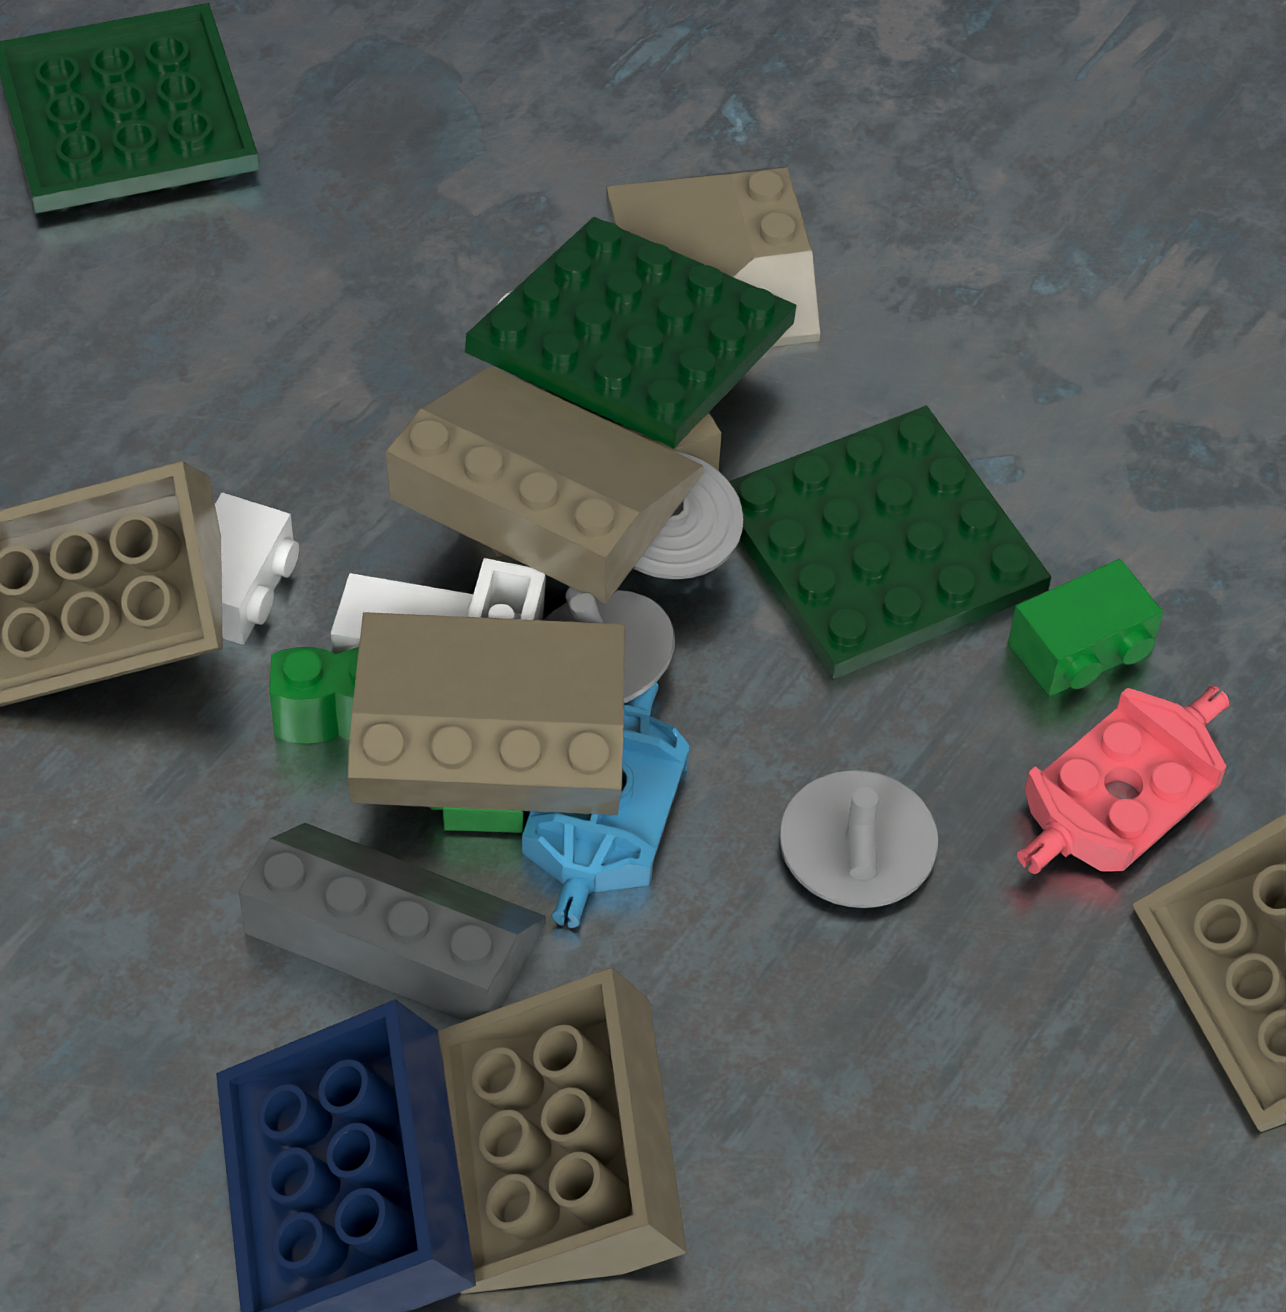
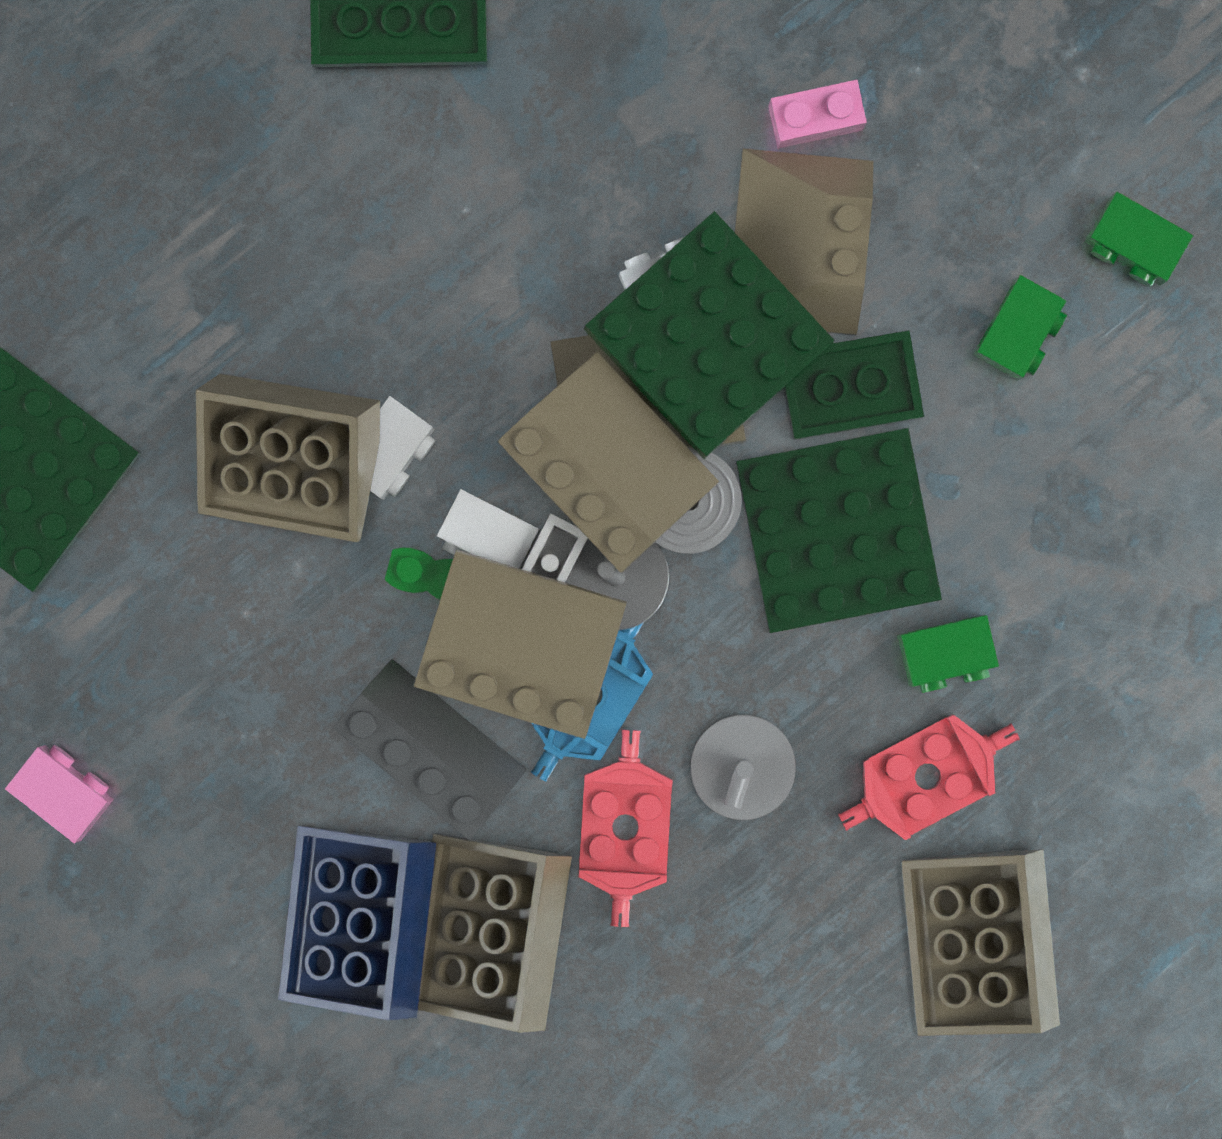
camera: 25 degrees right, 35 degrees up
none -> coral plate [578,730,673,927]
none -> bright pink brick [768,80,867,149]
none -> dark green plate [784,330,924,440]
none -> green brick [973,275,1067,380]
none -> green brick [1085,192,1194,287]

